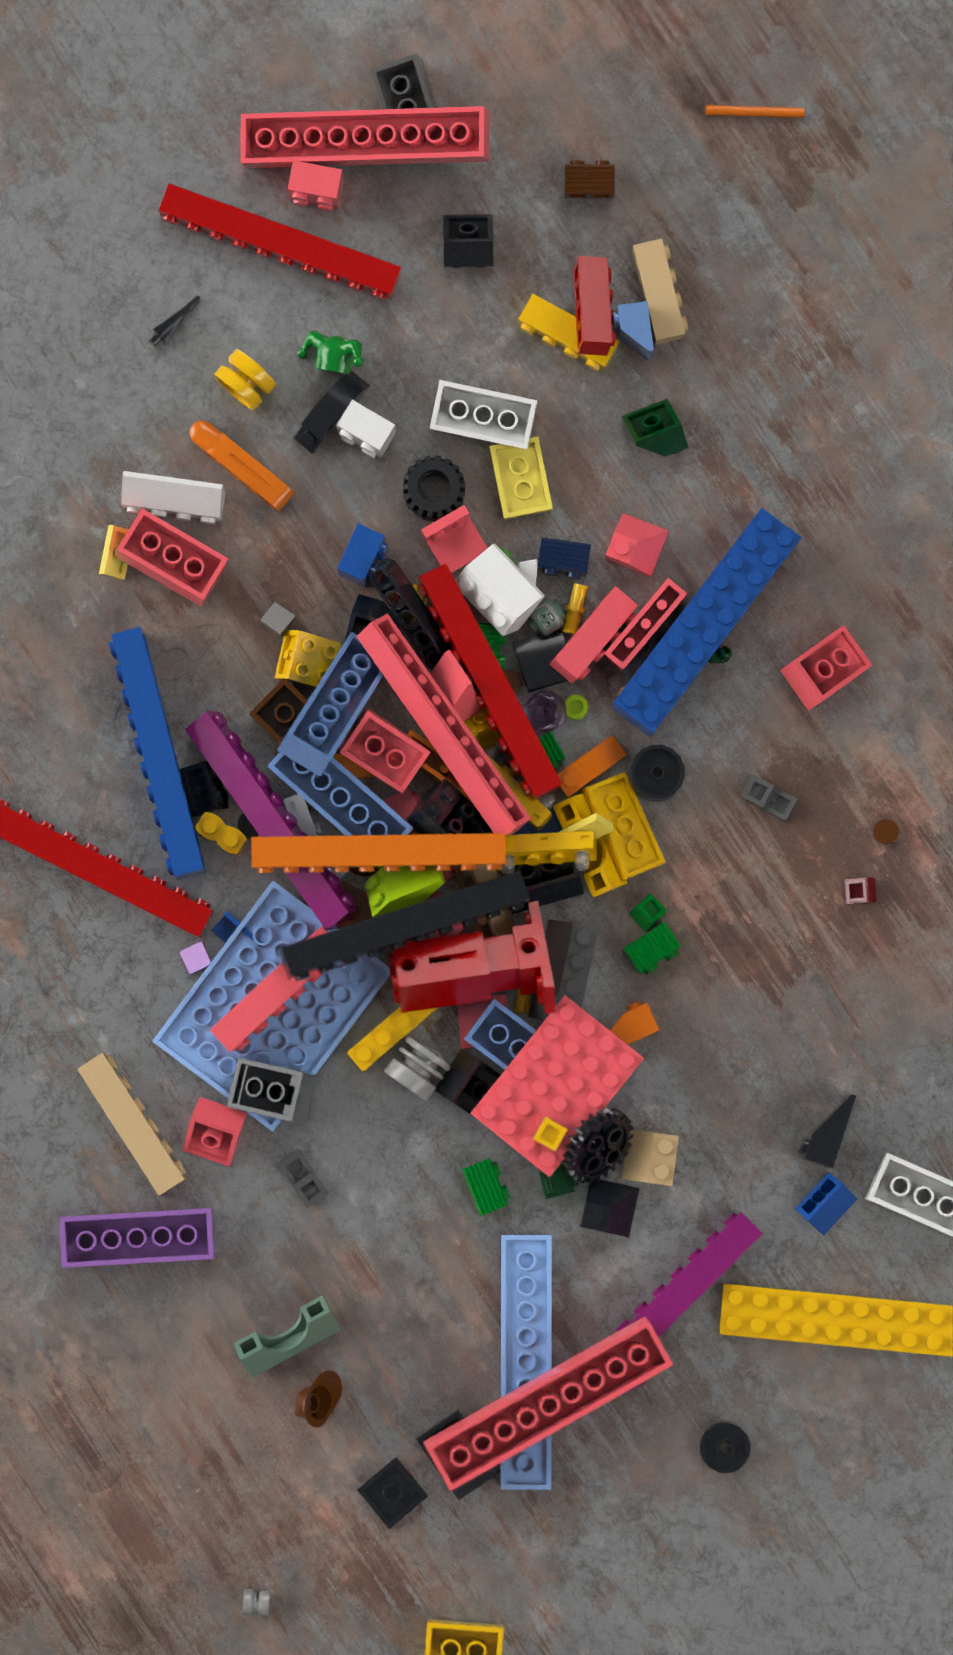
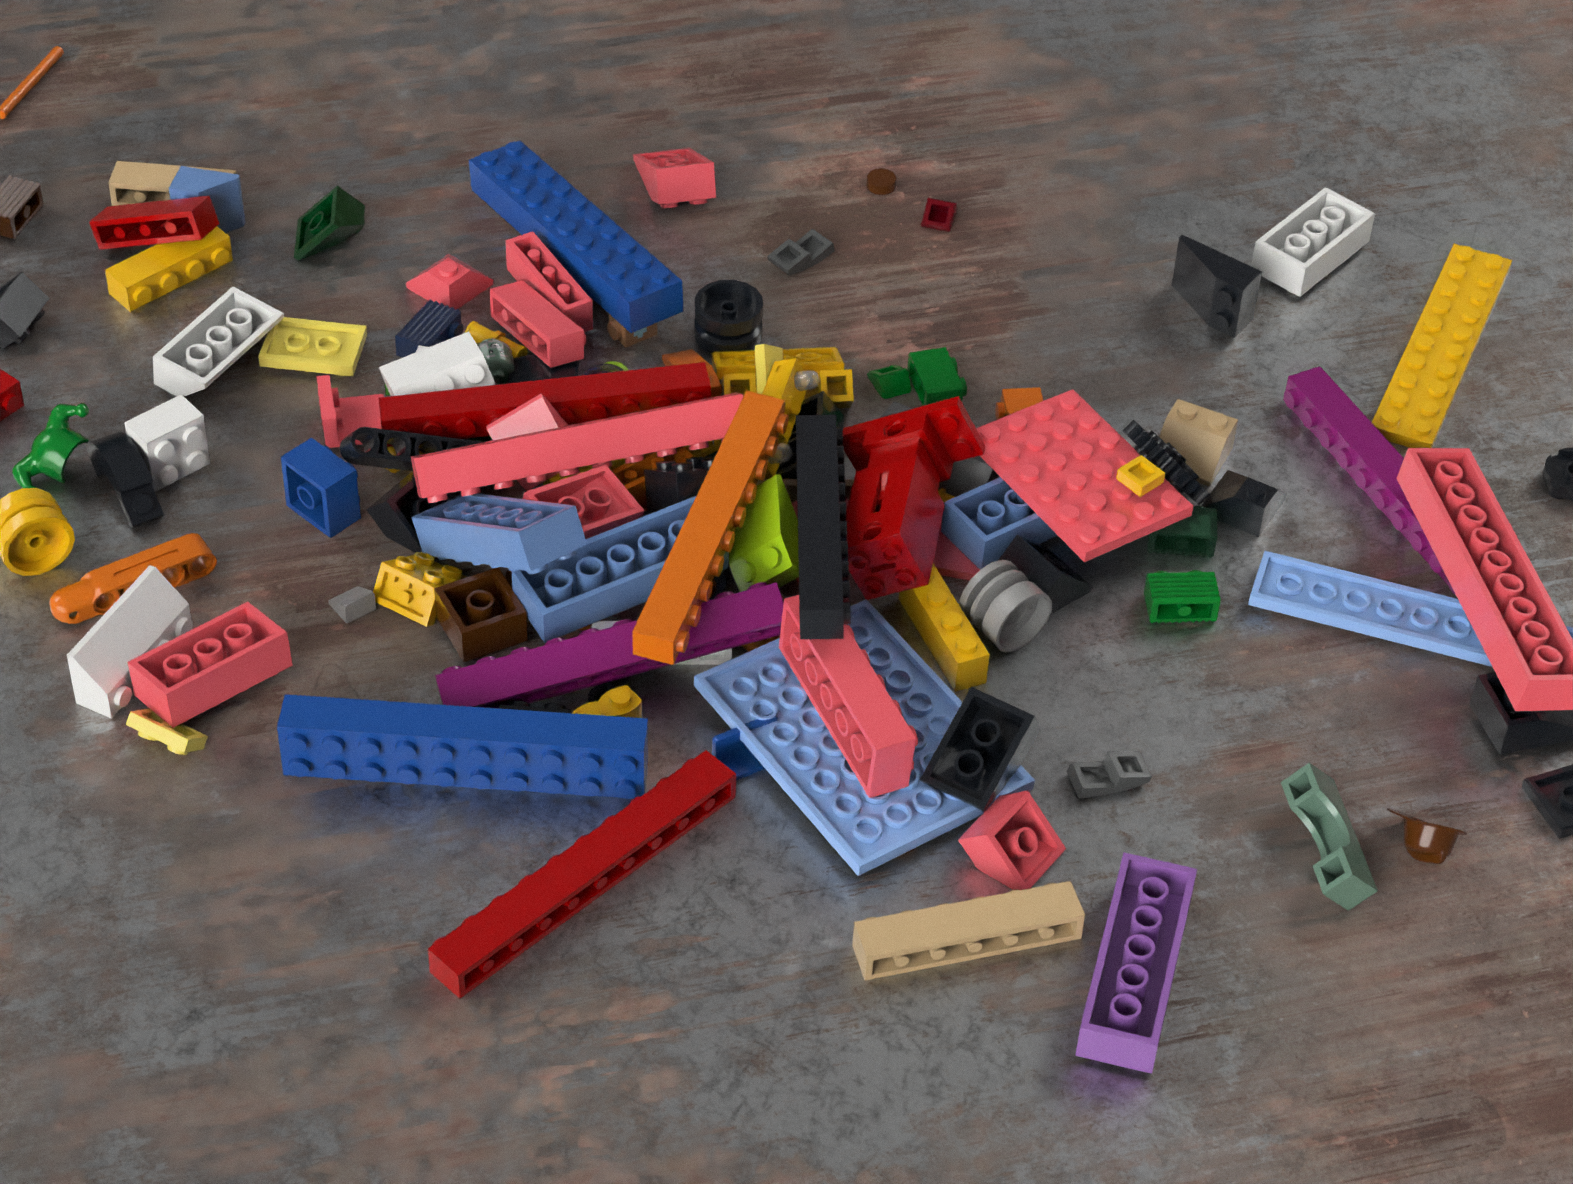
camera: 75 degrees left, 40 degrees down
lavender slope [180,941,211,975] -> none
black tyre [403,455,465,522] -> none
blue brick [795,1172,857,1236] -> none

